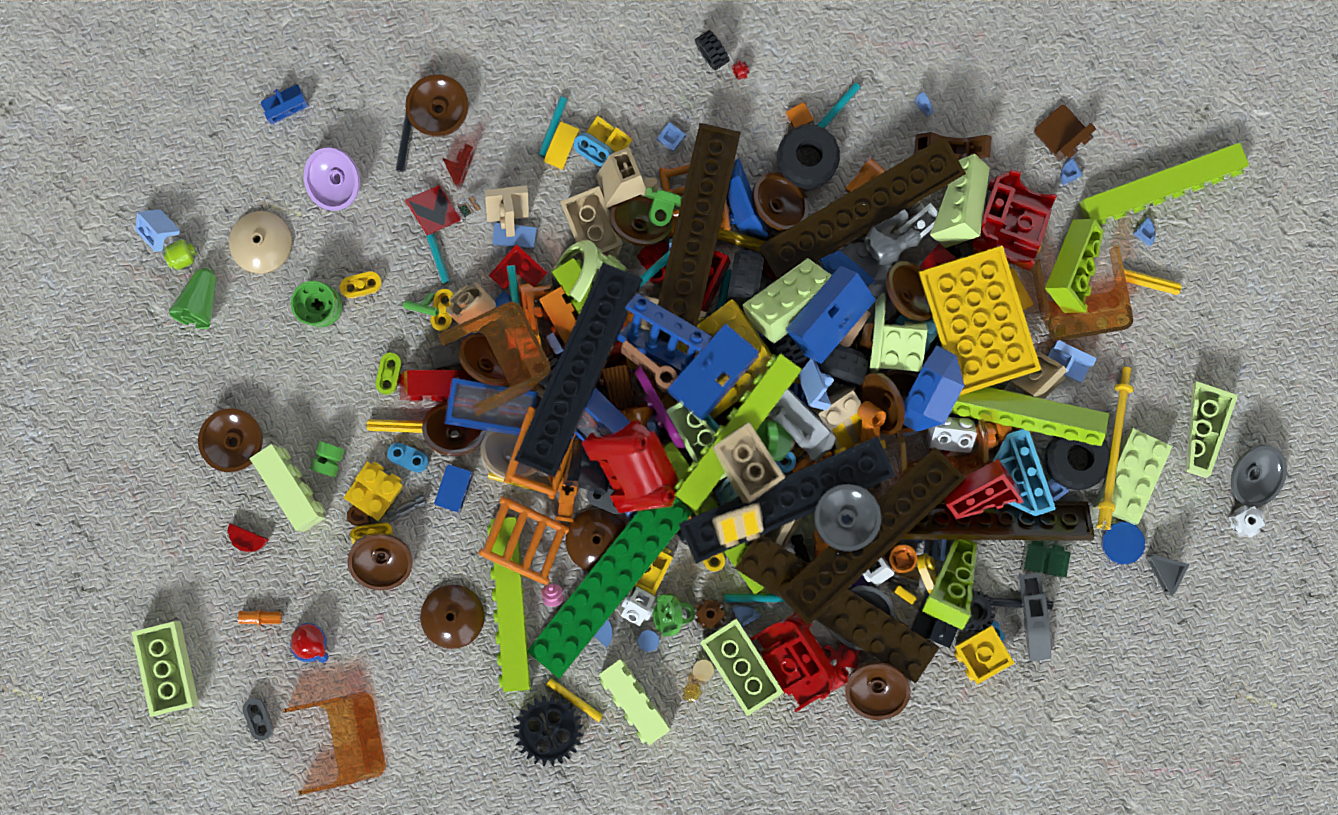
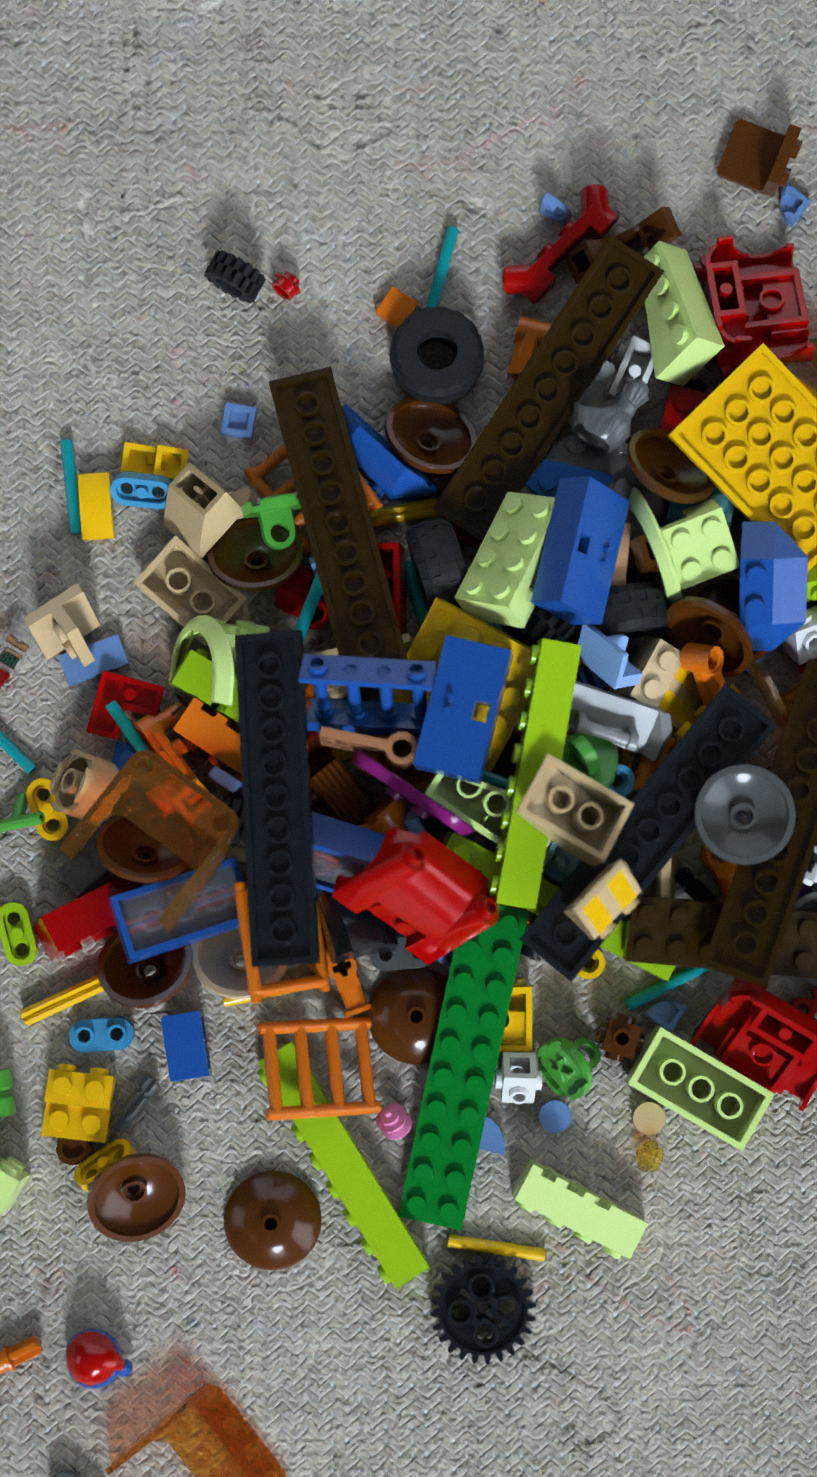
camera: 30 degrees left, 0 degrees up
none -> red plate [502,184,620,305]

